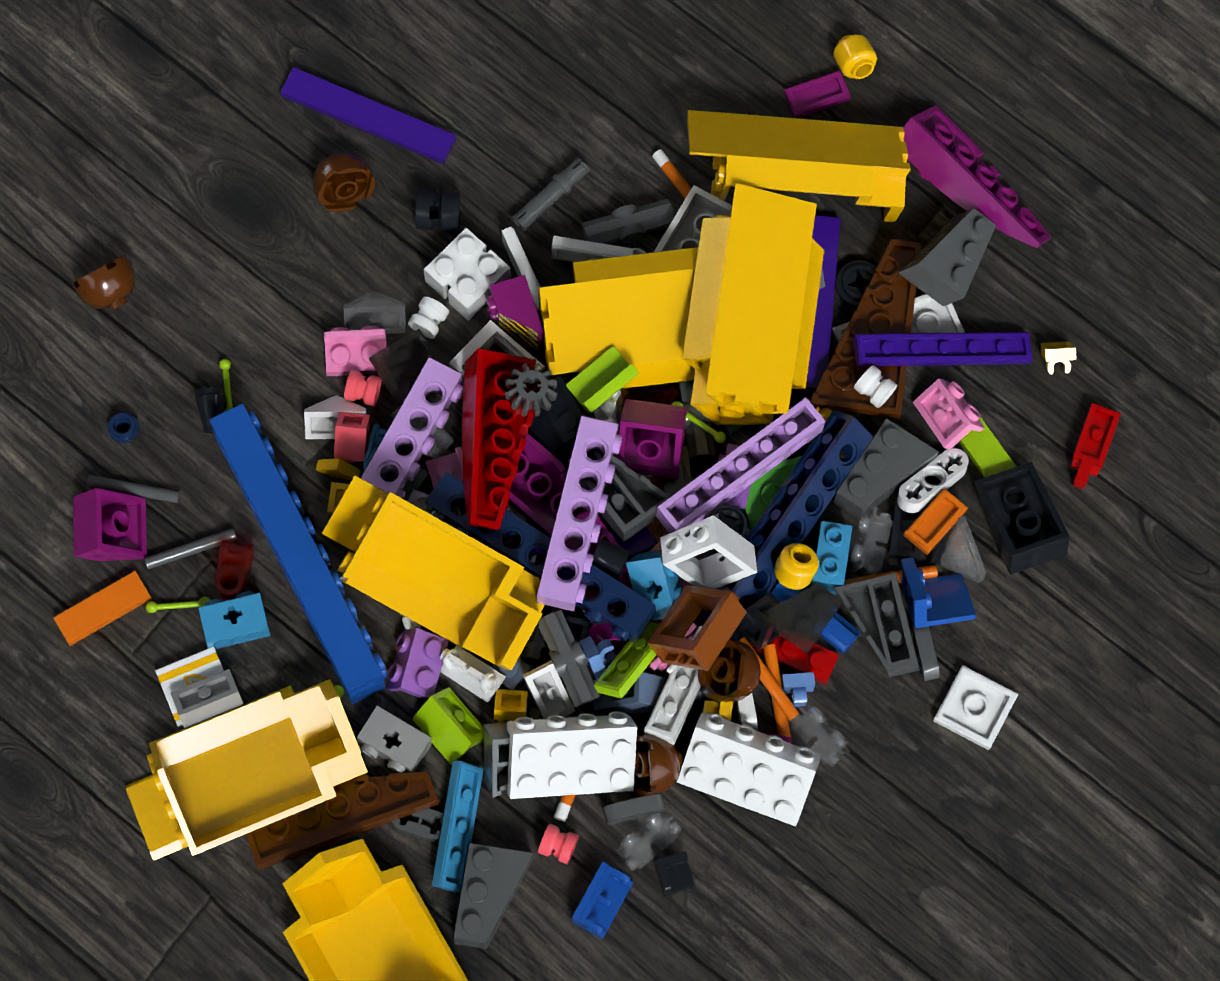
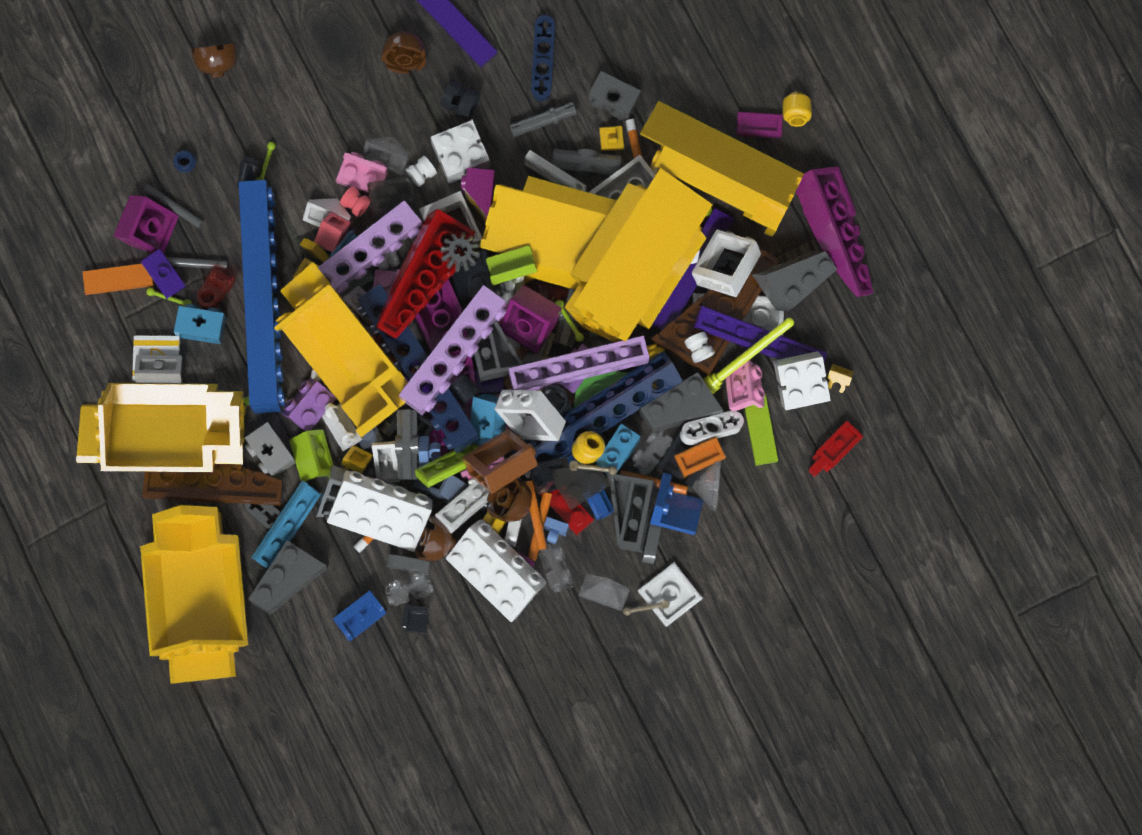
camera: 25 degrees right, 5 degrees up
white tile [501,227,540,319] -> none
coral wheel [538,823,579,865] -> none
black slope [974,462,1070,575] -> none
none -> dark purple plate [141,249,186,299]
none -> dark blue beam [531,15,555,102]
none -> dark tan hinge [569,461,617,475]
none -> clear slope [579,574,630,611]
none -> dark grey brick [588,71,641,120]
none -> yellow tile [599,126,624,152]
none -> dark tan hinge [623,600,670,616]
none -> white window [692,230,761,297]
none -> neon yellow piece [703,318,794,394]
none -> white piece [773,351,831,410]

